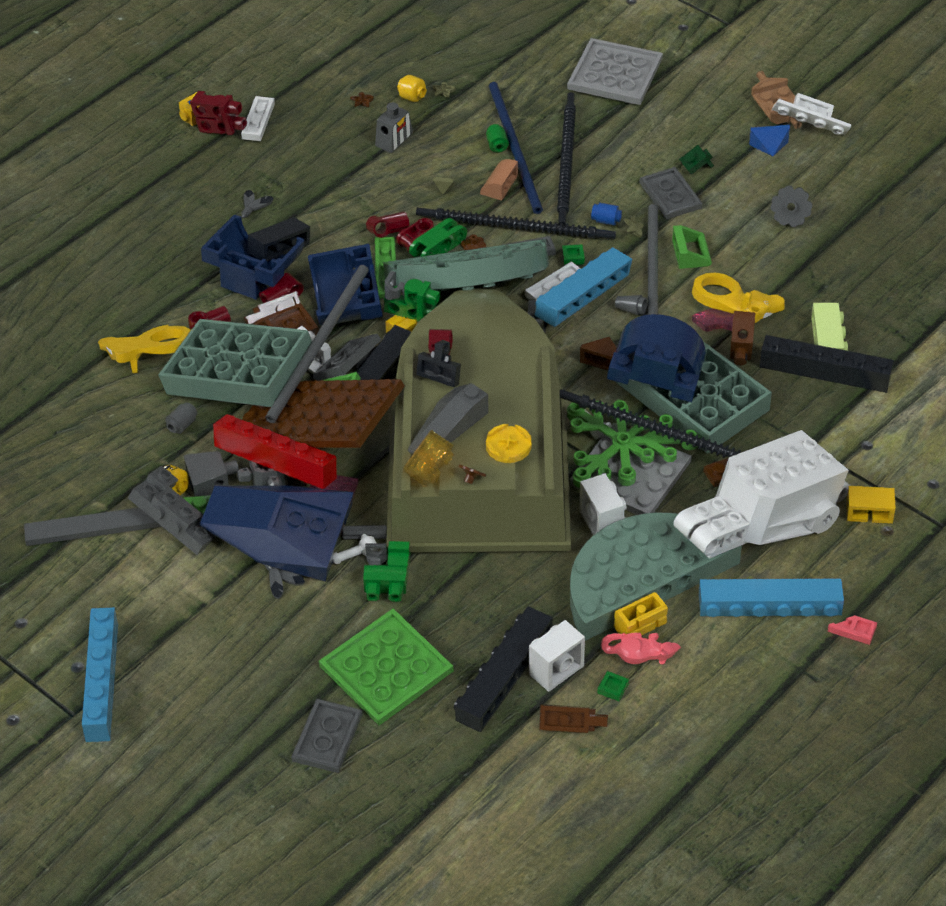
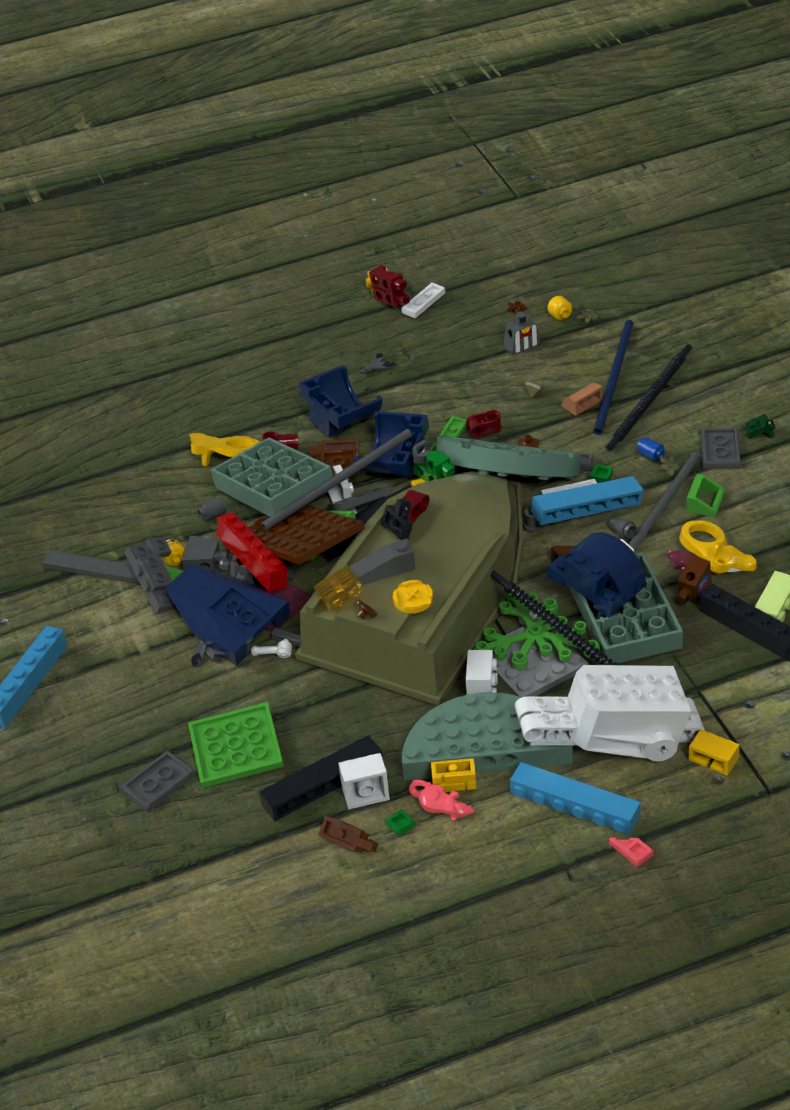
camera: 30 degrees right, 5 degrees down
black brick [247,217,310,261] -> none
dark red piece [259,273,304,303] -> none
green hips [363,541,411,602] -> none
dark red piece [366,211,410,238] -> none
green piece [409,218,468,257] -> none
black hose [416,207,616,239] -> none
green brick [486,124,509,153] -> none
light grey plate [567,38,663,105] -> none

